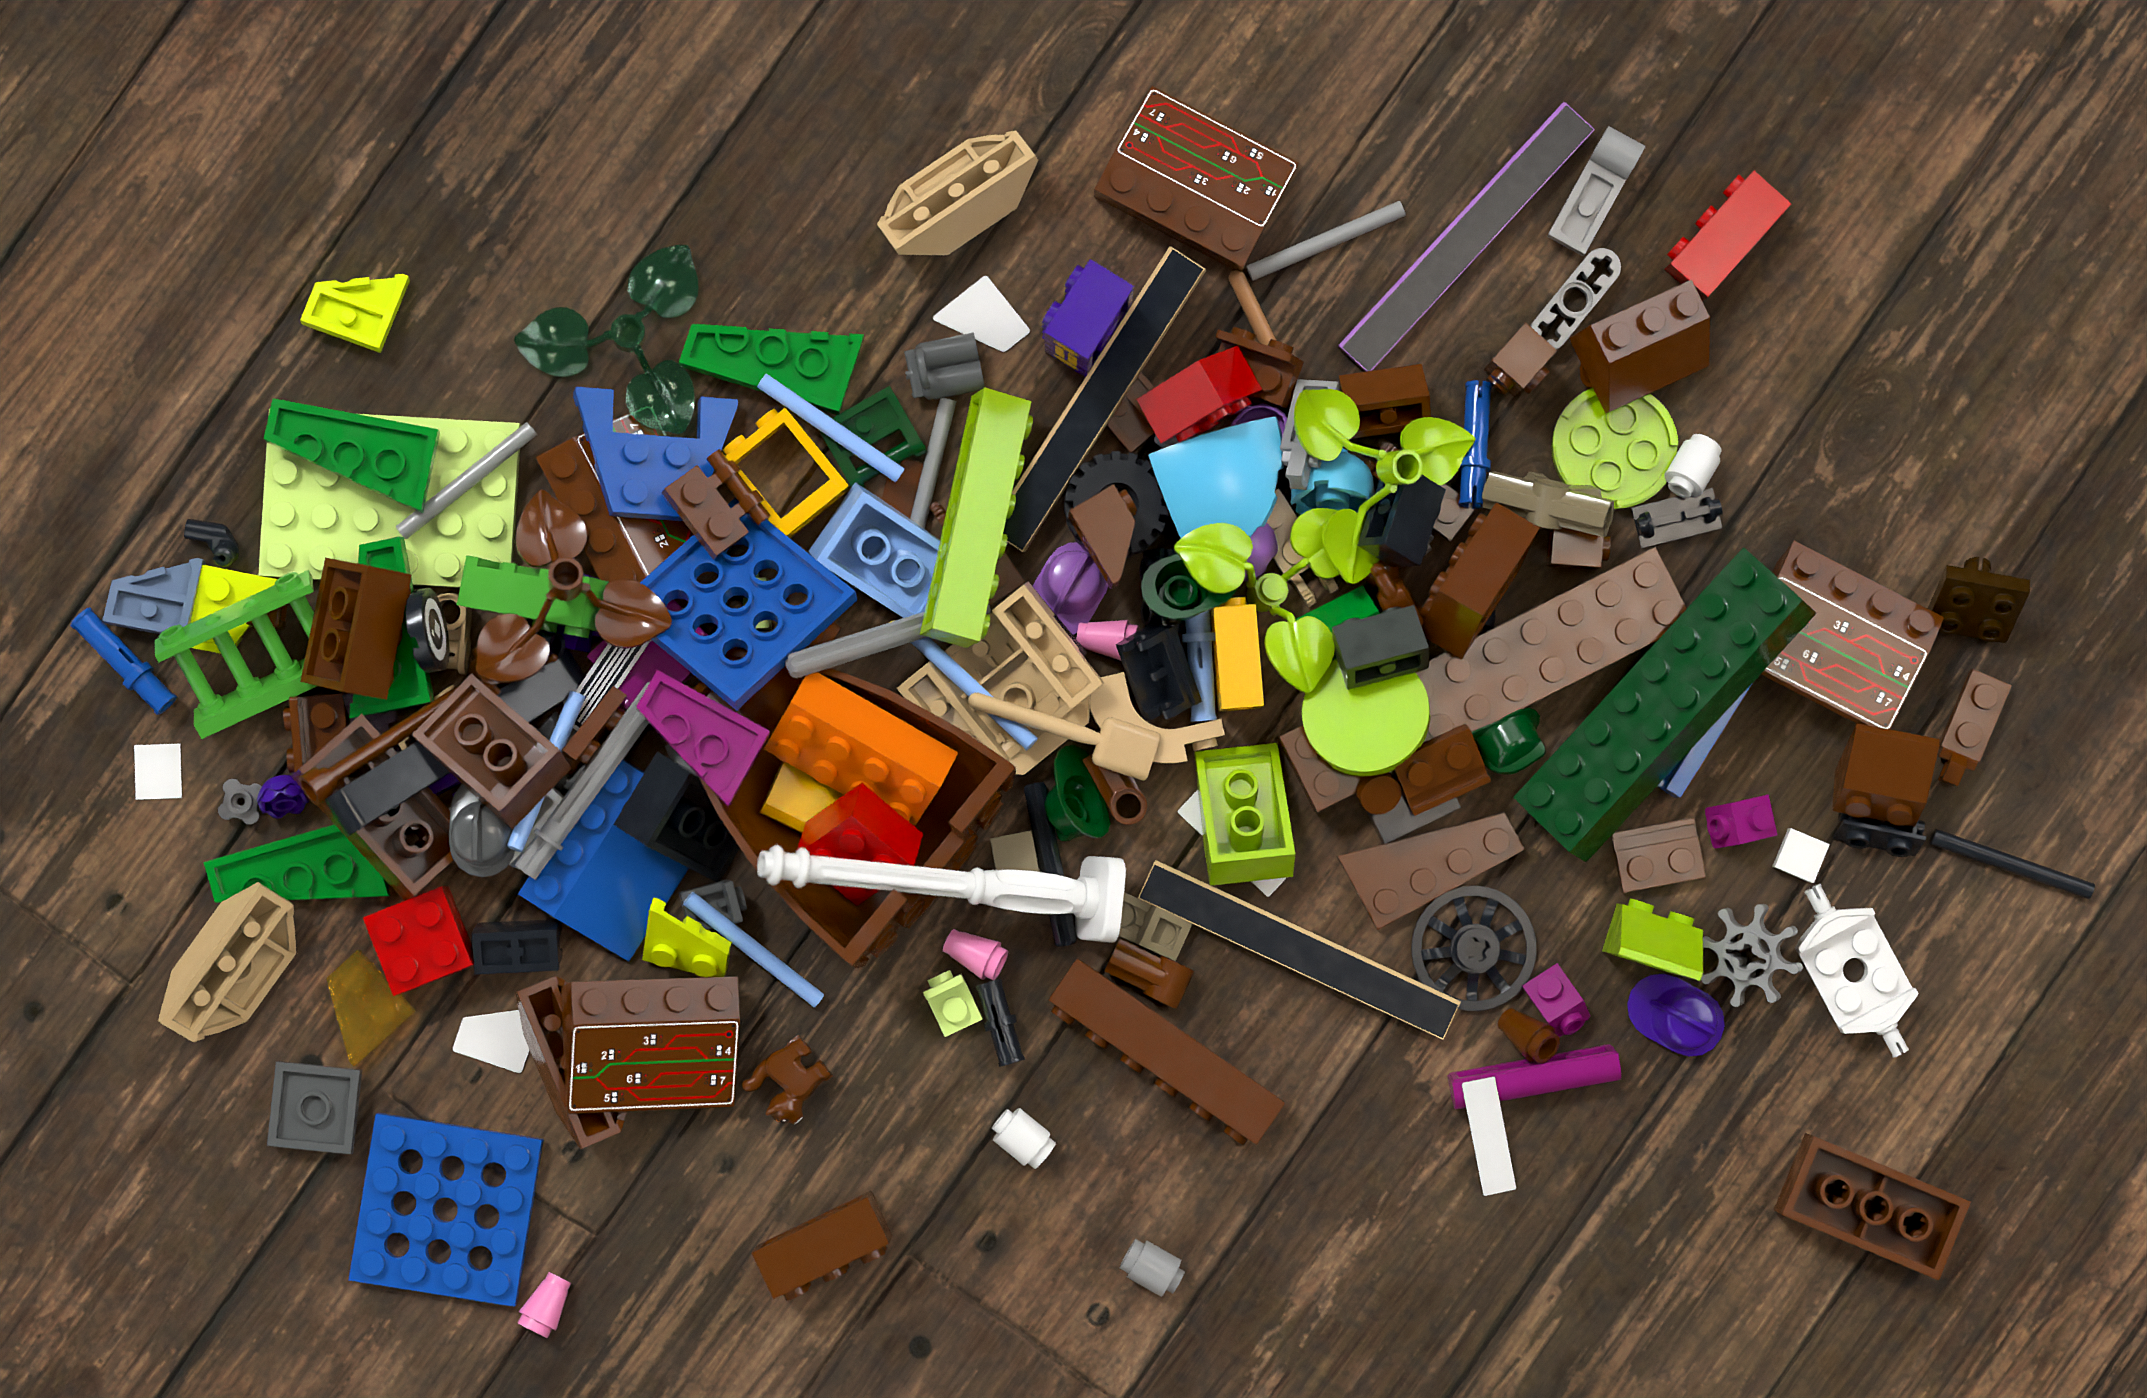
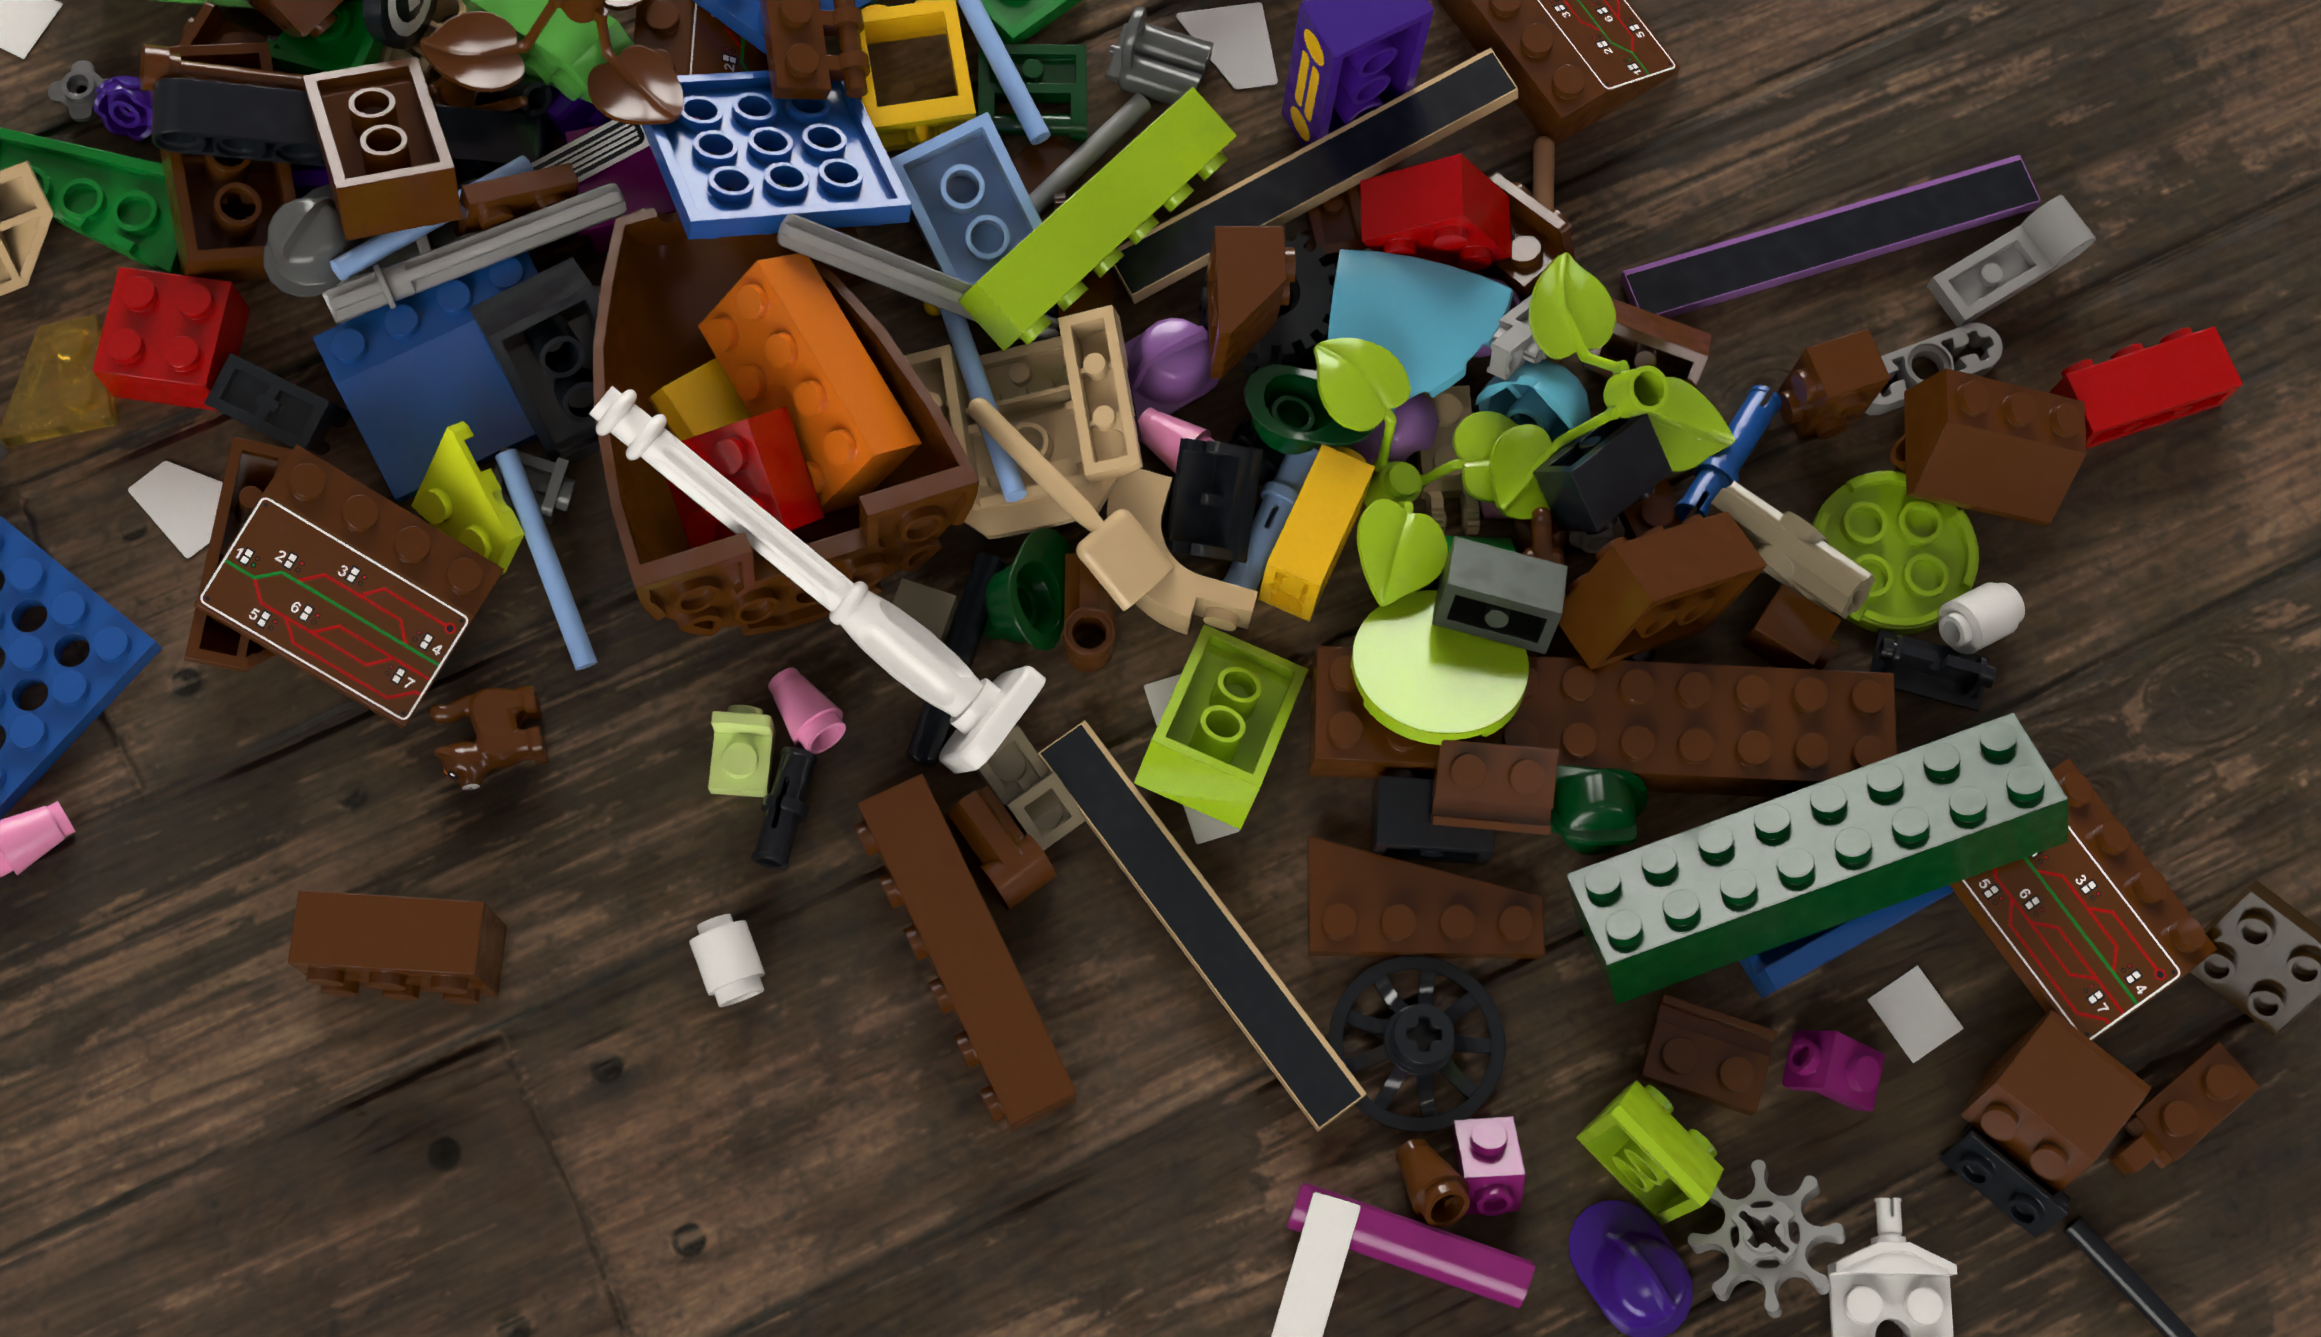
camera: 25 degrees right, 15 degrees down
magenta wing [636,670,770,807] -> none
light grey brick [1119,1239,1185,1297] -> none
light grey piece [1246,201,1406,281] -> none
reddish brown tile [1356,772,1401,815] -> none
white tile [1772,828,1830,883] -> none
none -> white sticker [1867,965,1964,1063]

